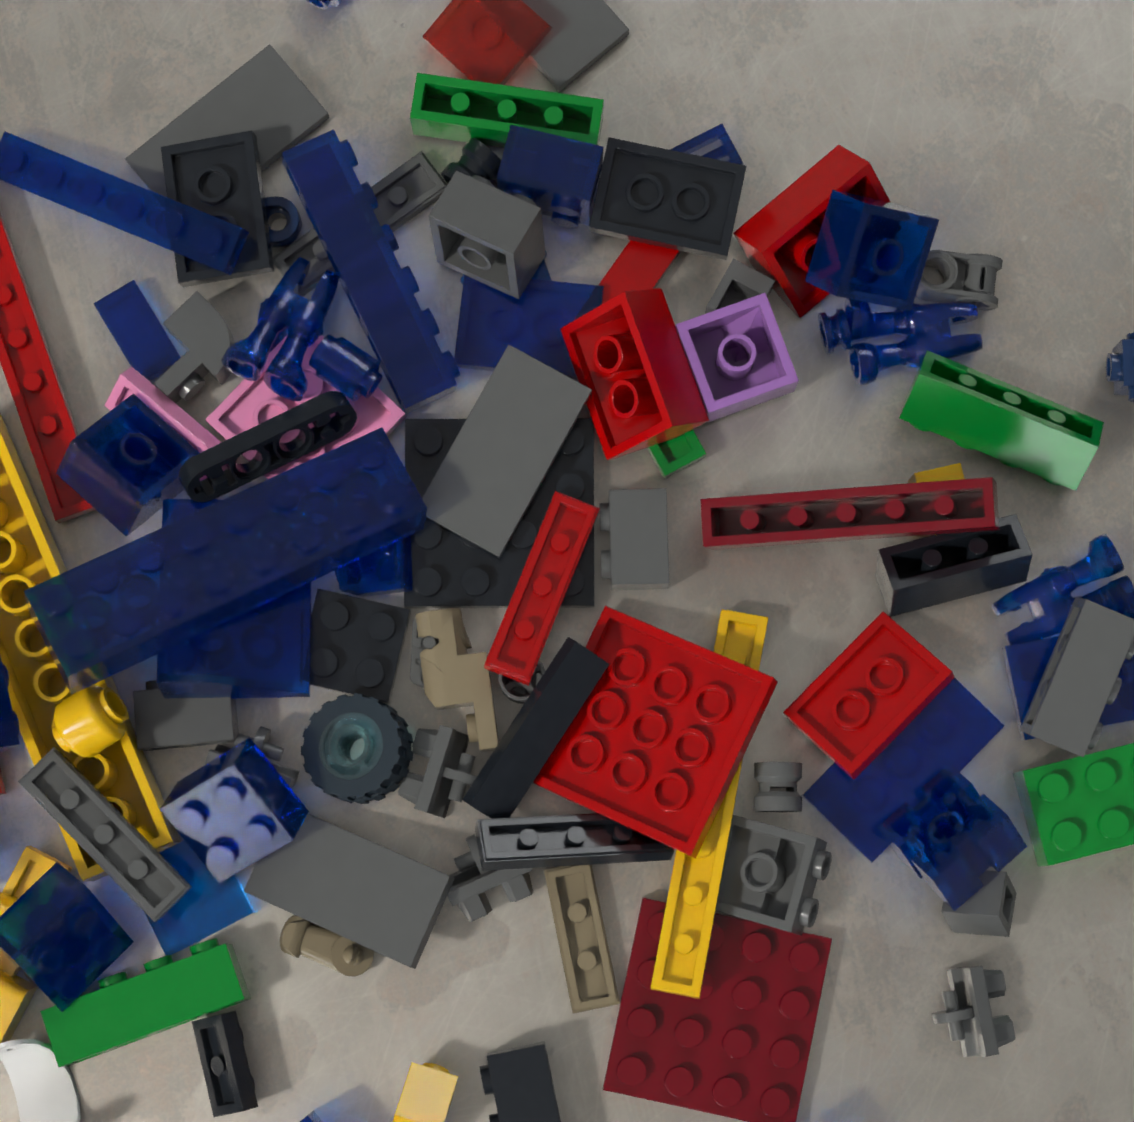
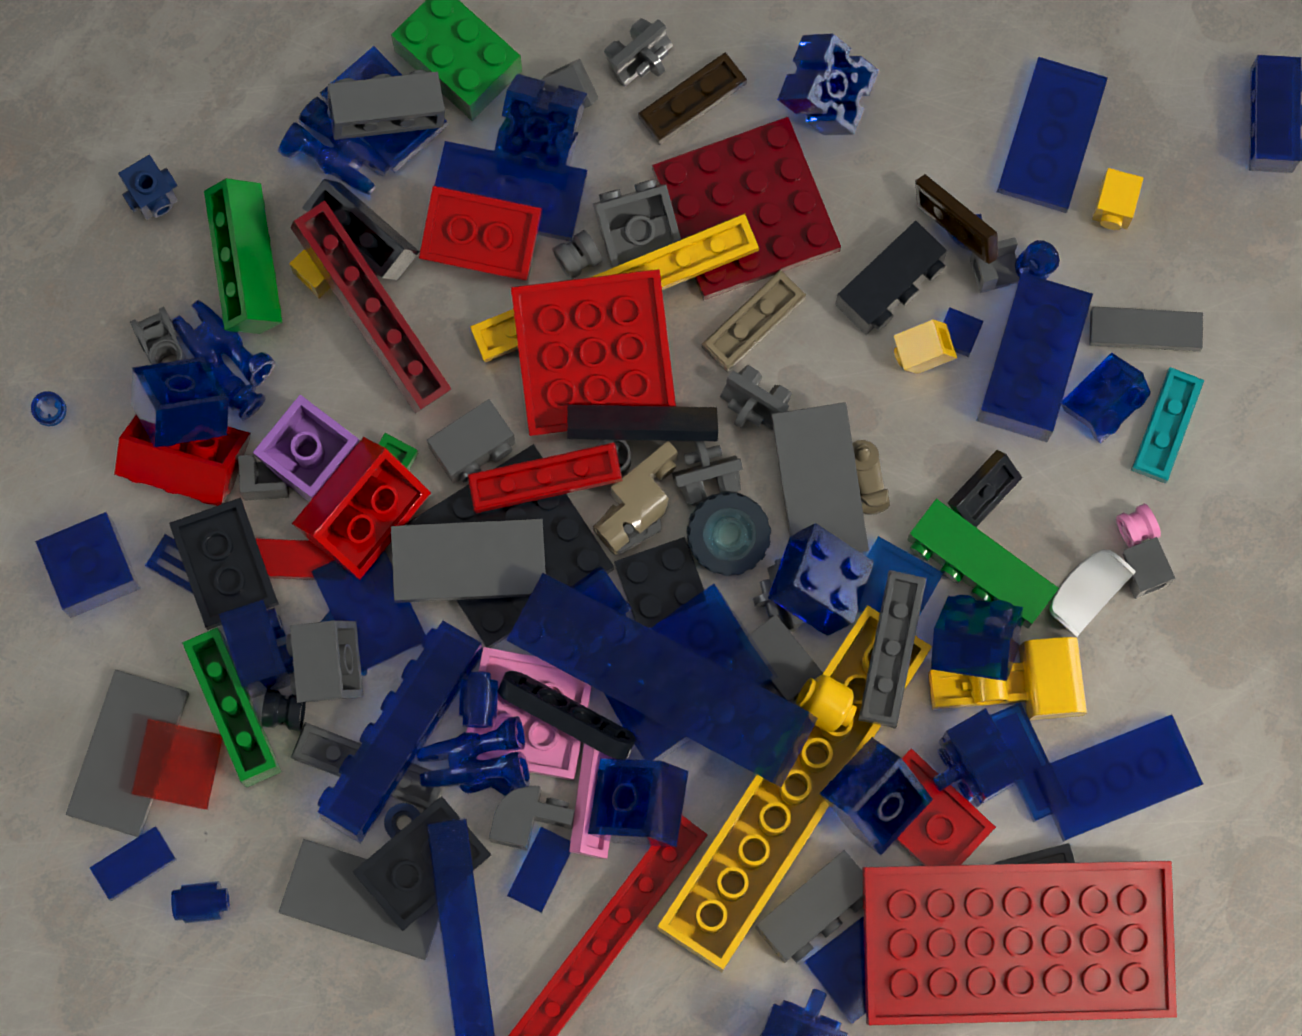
camera: 125 degrees left, 5 degrees down
black tile [475,813,674,871] -> none
none -> clear blue bush [31,391,67,426]
none -> clear blue brick [35,512,141,618]
none -> dark brown tile [638,52,747,145]

